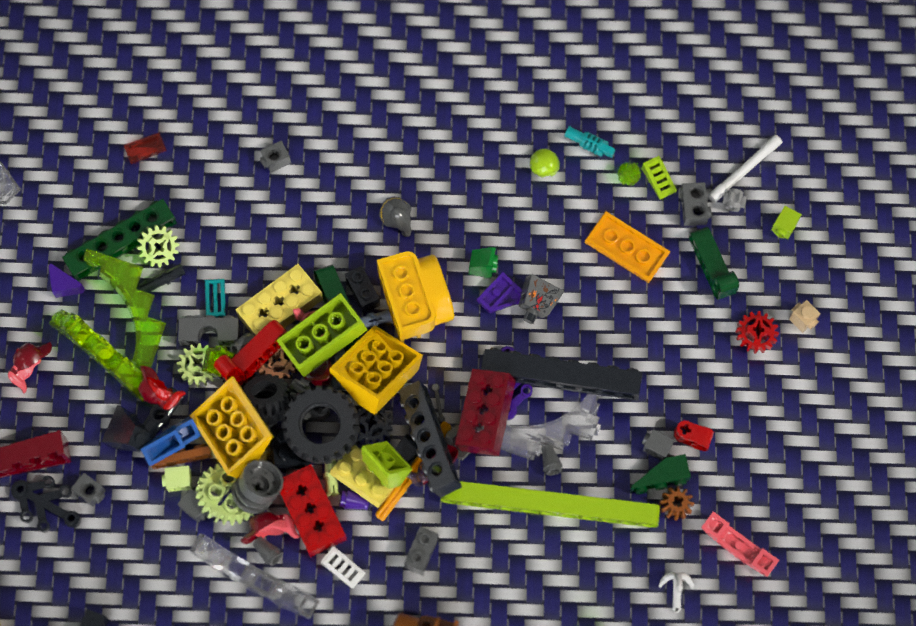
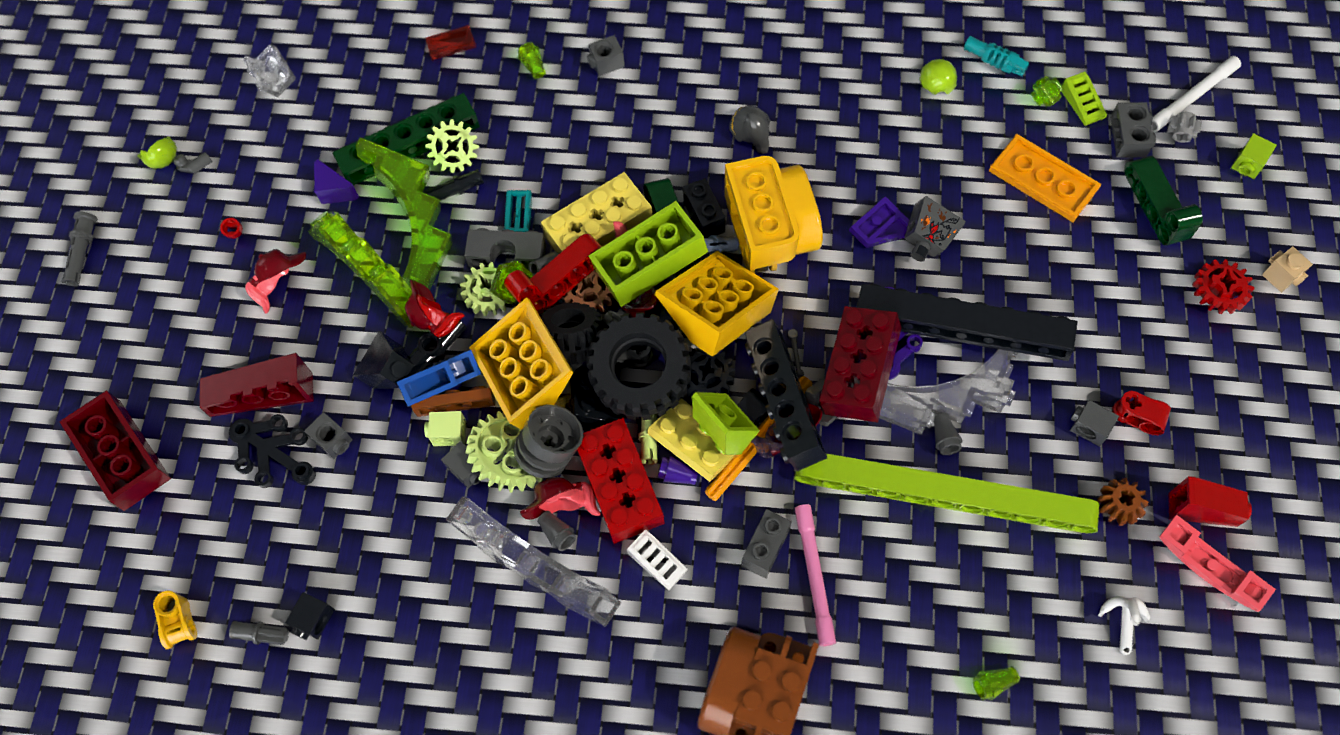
camera: 10 degrees right, 5 degrees down
green slope [468,247,499,279] -> none
dark green slope [630,454,691,495] -> none
none -> clear neon green cone [517,42,546,79]
none -> bright pink piece [795,504,836,646]
none -> red slope [1168,476,1252,527]

